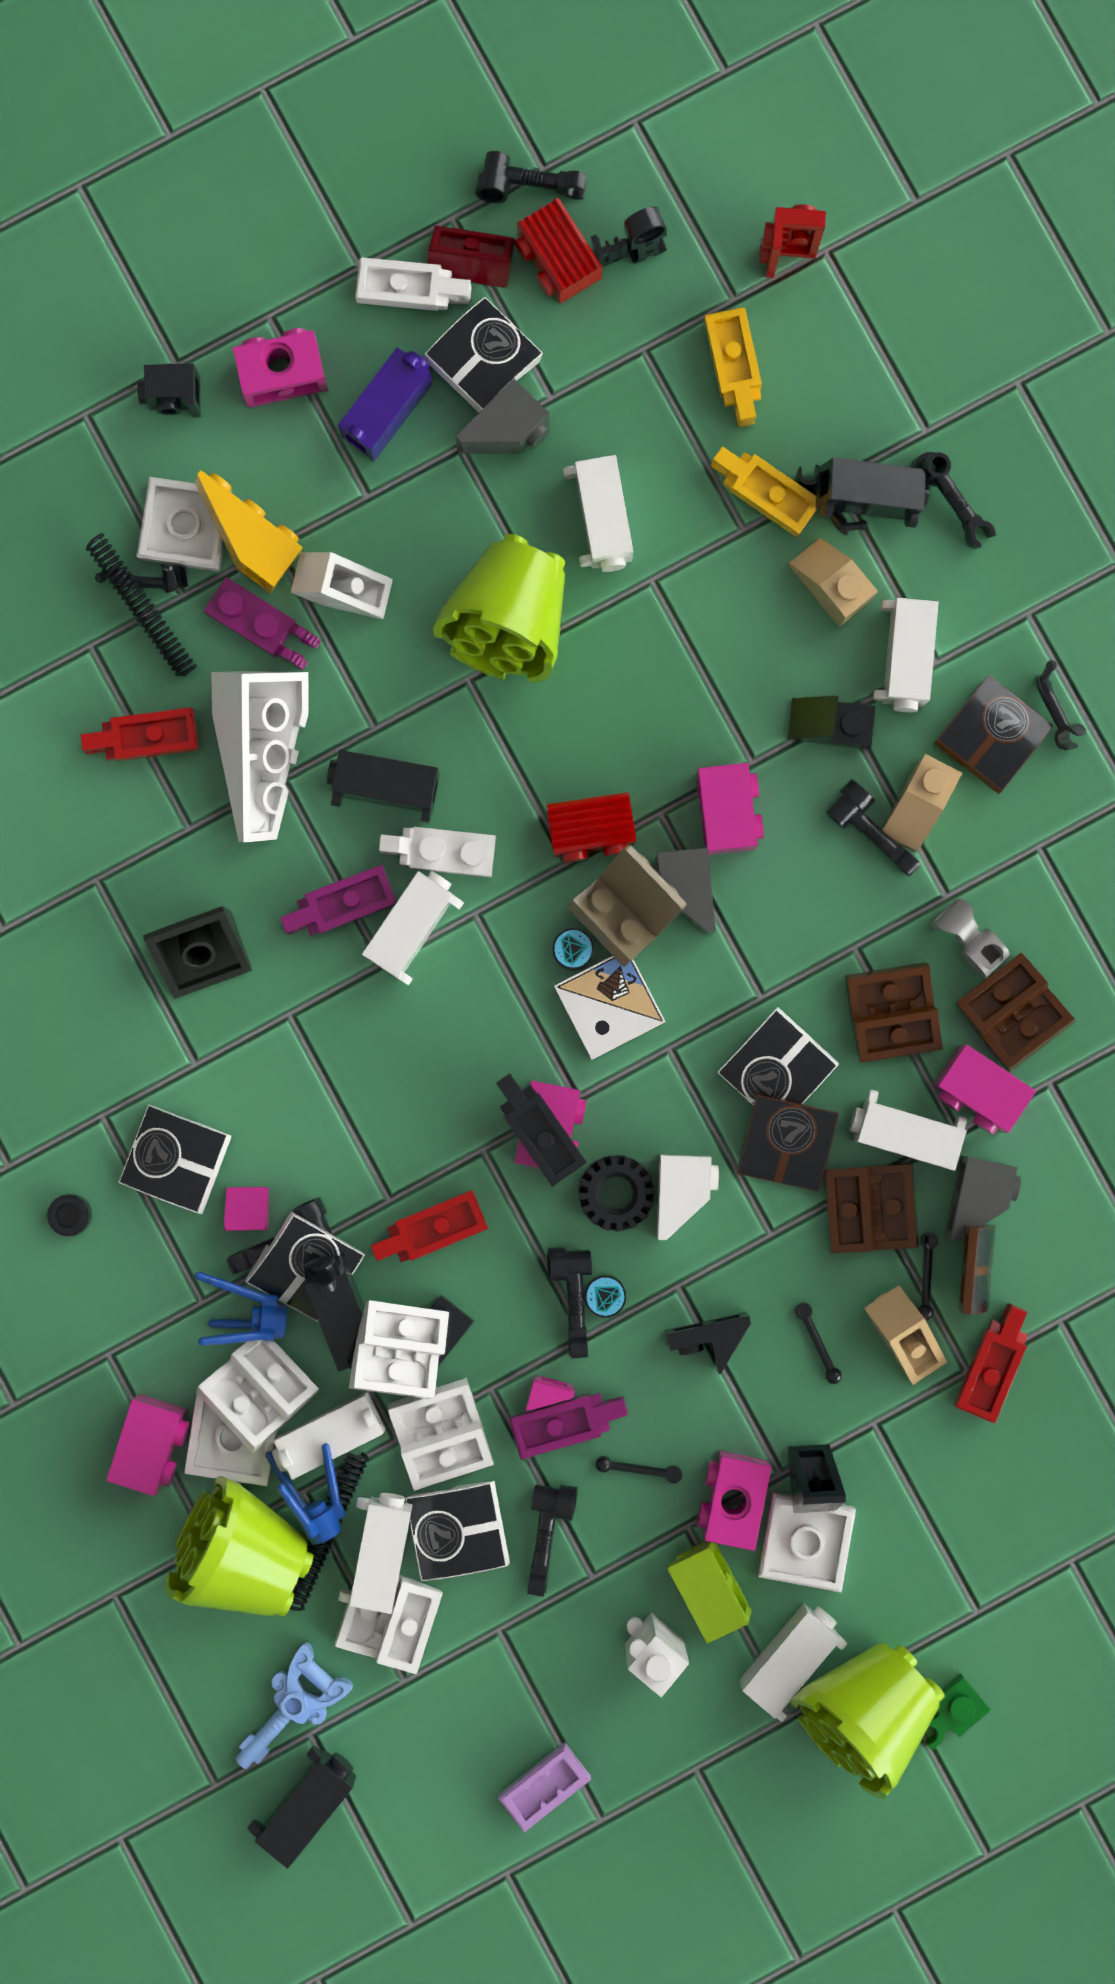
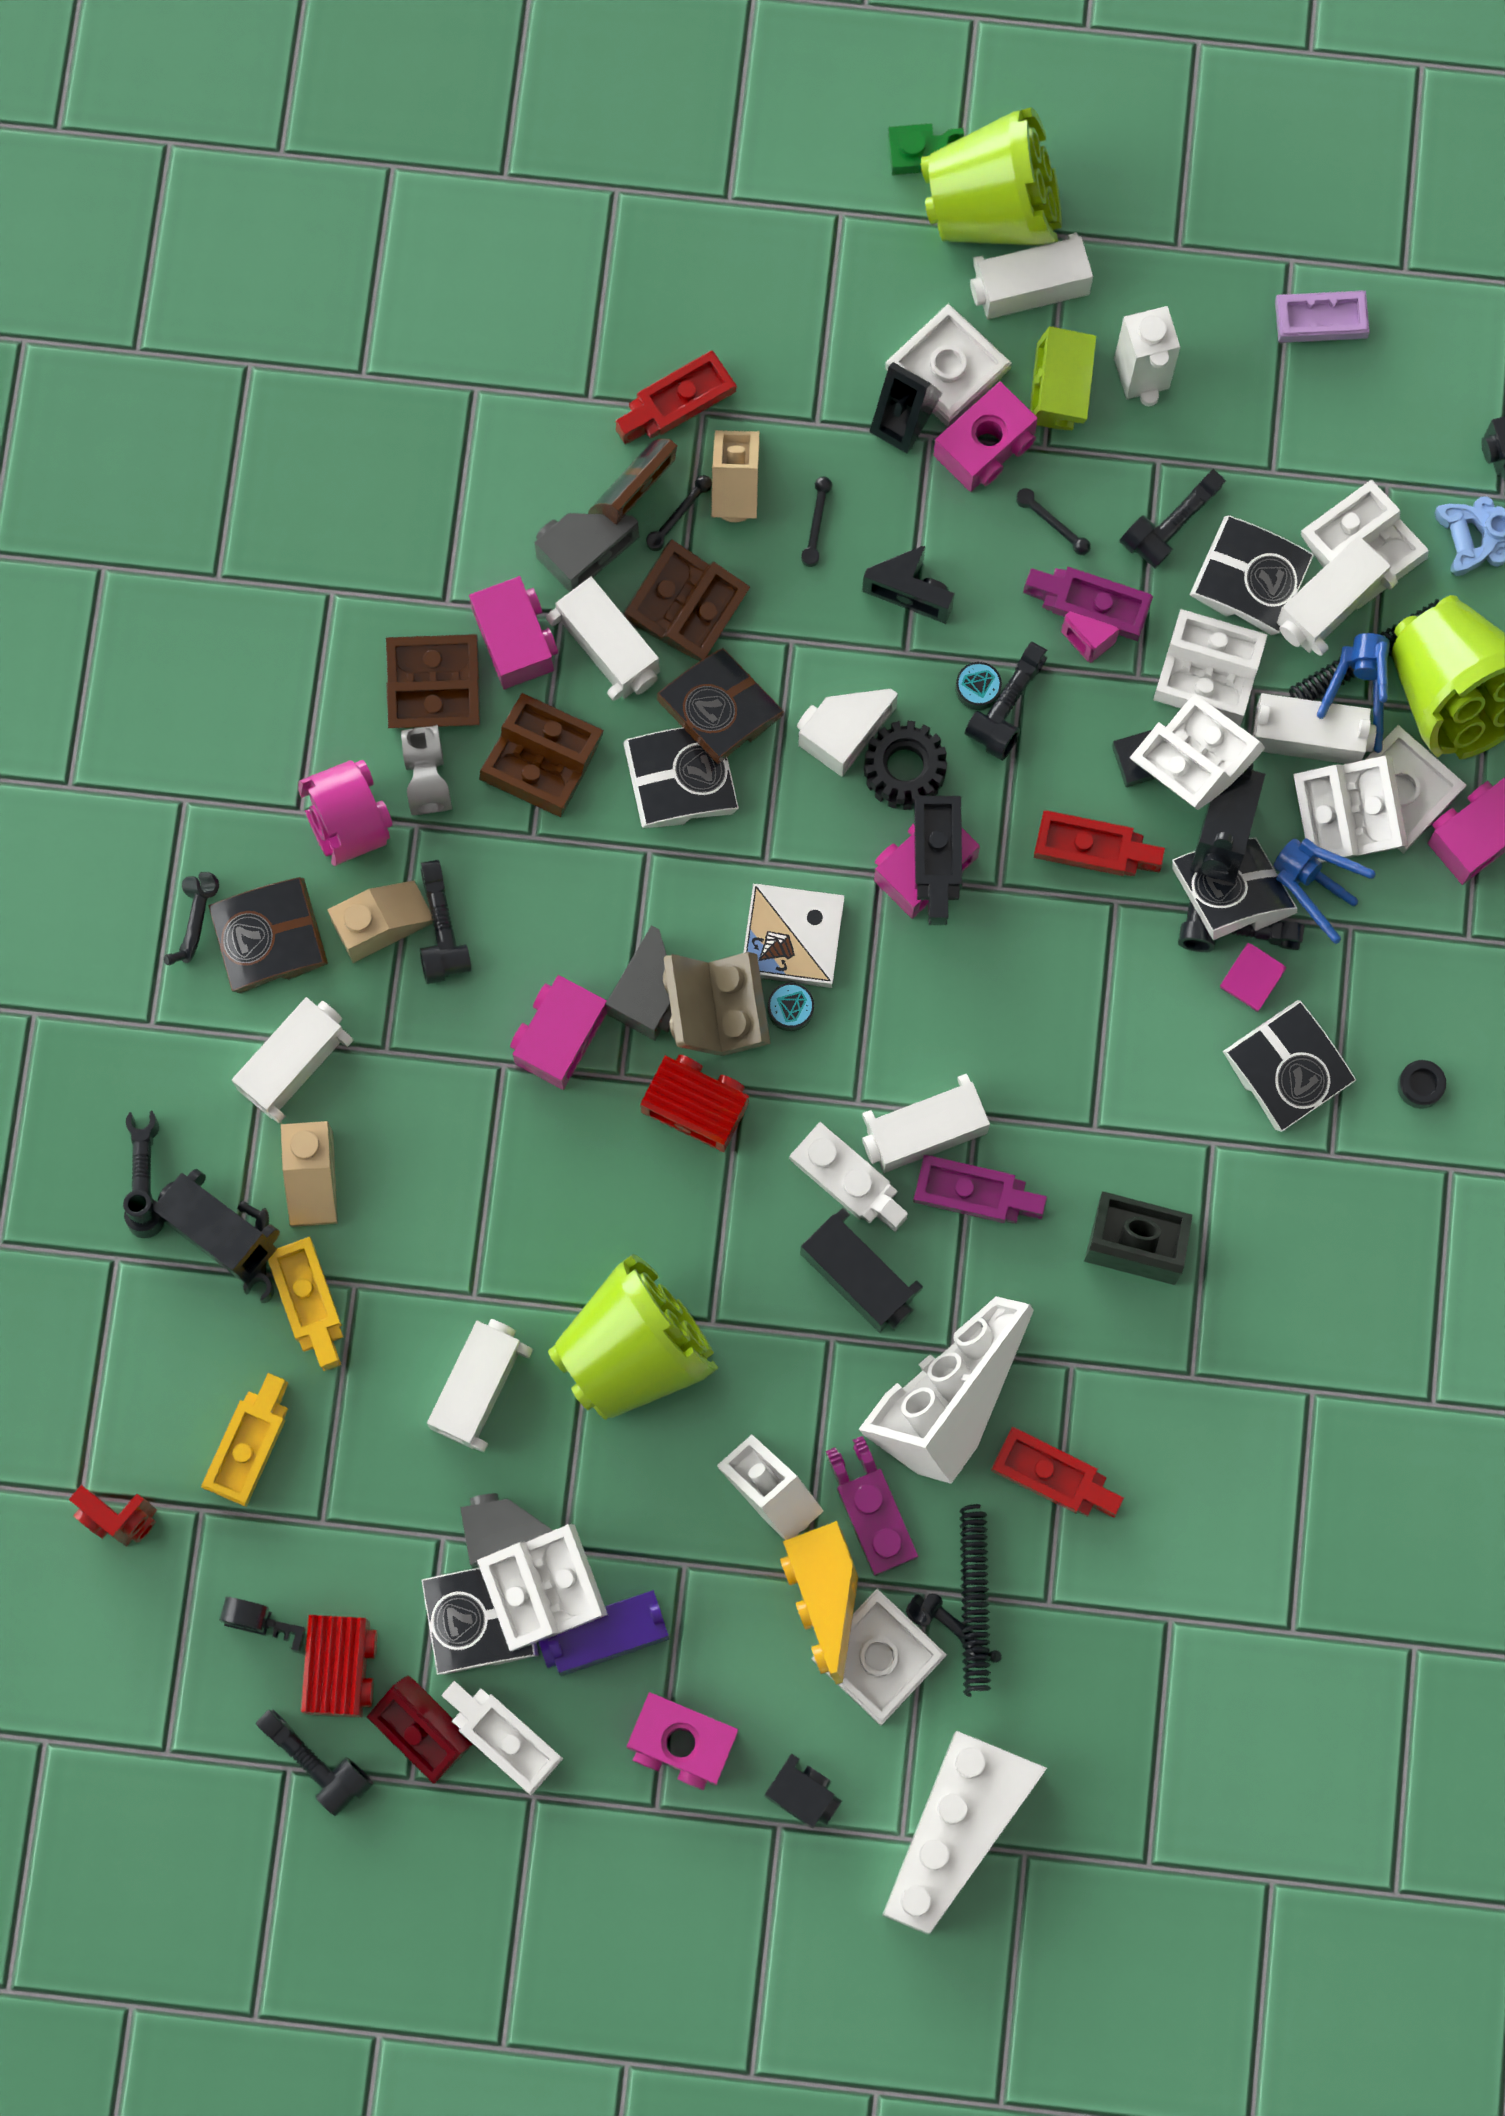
camera: 145 degrees left, 10 degrees down
black slope [788,696,876,749] -> none
none -> dark pink brick [298,760,393,866]
none -> white slope [477,1524,608,1651]
none -> white wedge [882,1731,1047,1934]

